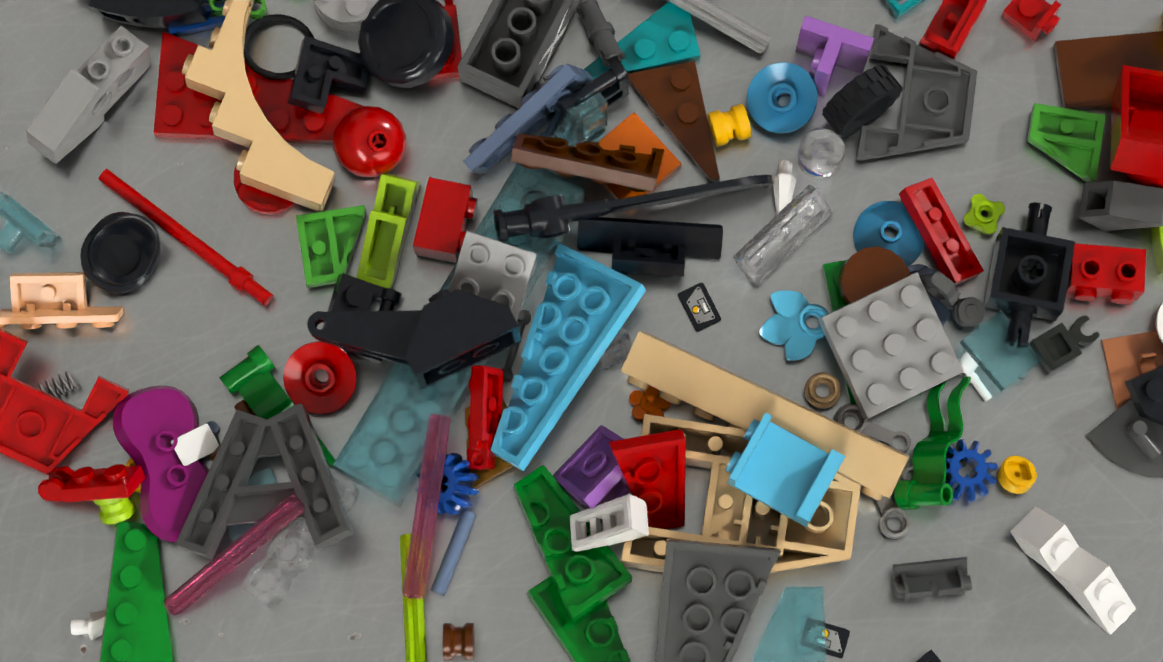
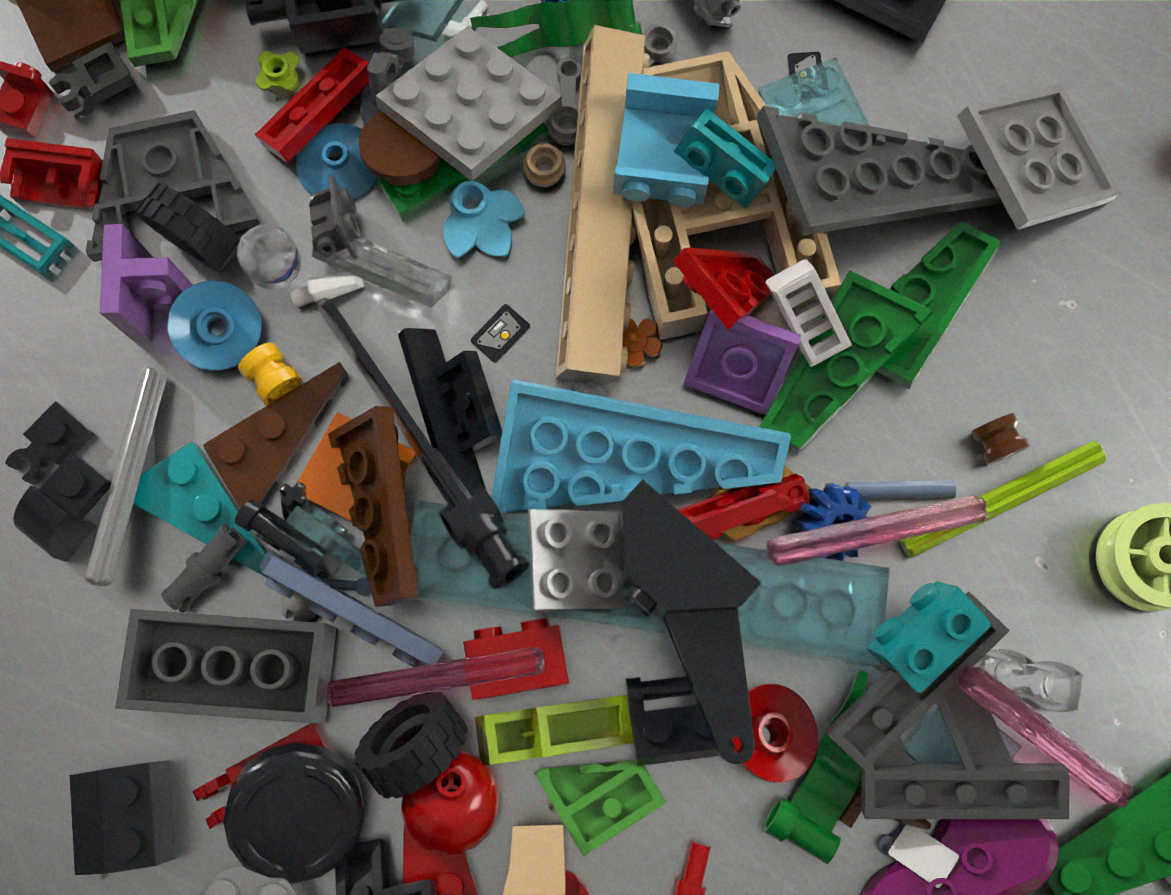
camera: 115 degrees left, 0 degrees up
none -> pearl dark grey plate [49,42,136,112]
none -> black axle [279,481,308,524]
none -> dark grey hinge [309,174,360,260]
none -> clear pink axle [327,647,546,707]
none -> black tyre [354,690,468,799]
none -> teal bracket [673,108,776,209]
none -> teal bracket [866,581,991,693]

